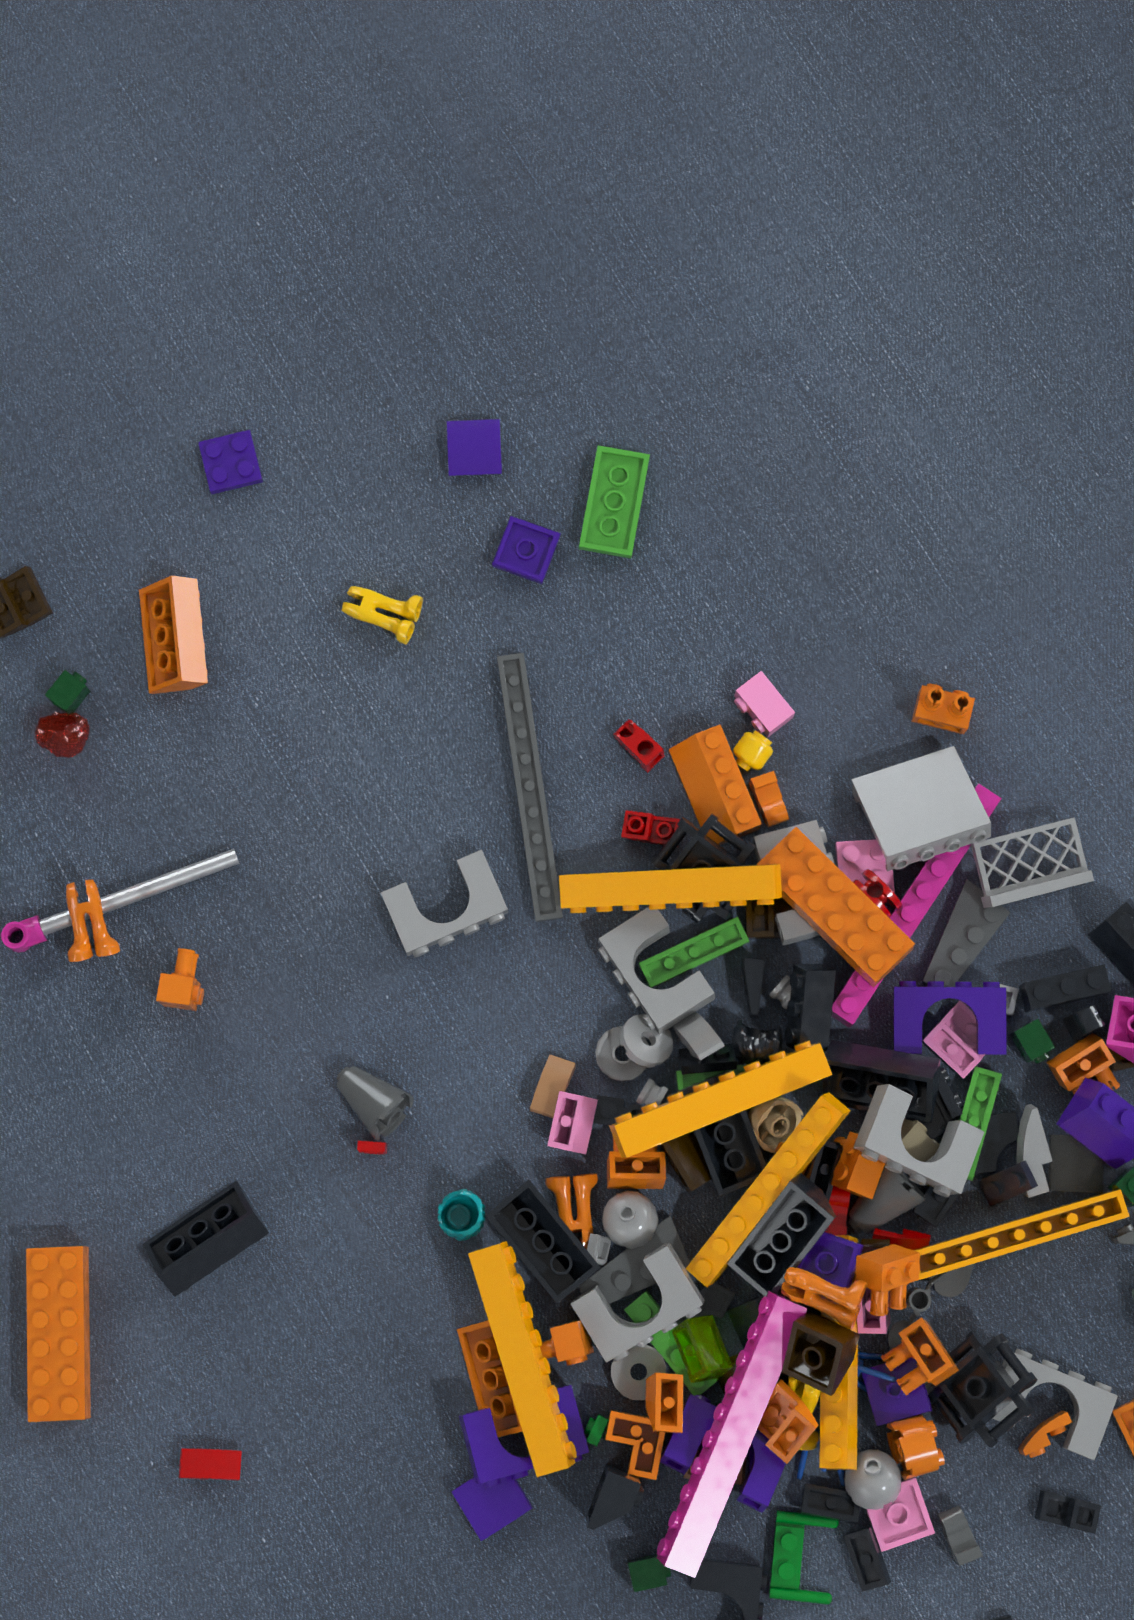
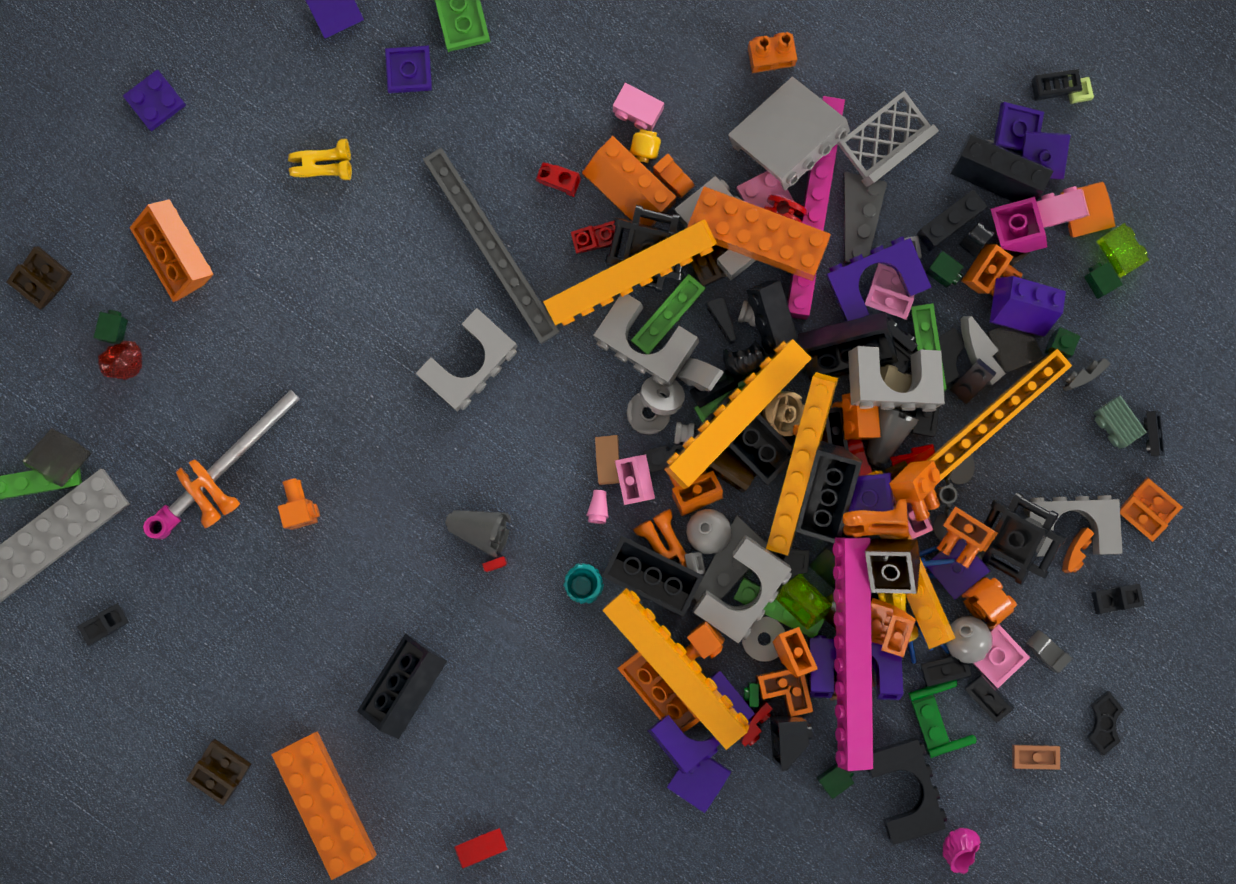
camera: 25 degrees left, 5 degrees up
none -> bright pink cone [586,490,609,524]
none -> red slope [740,701,773,746]

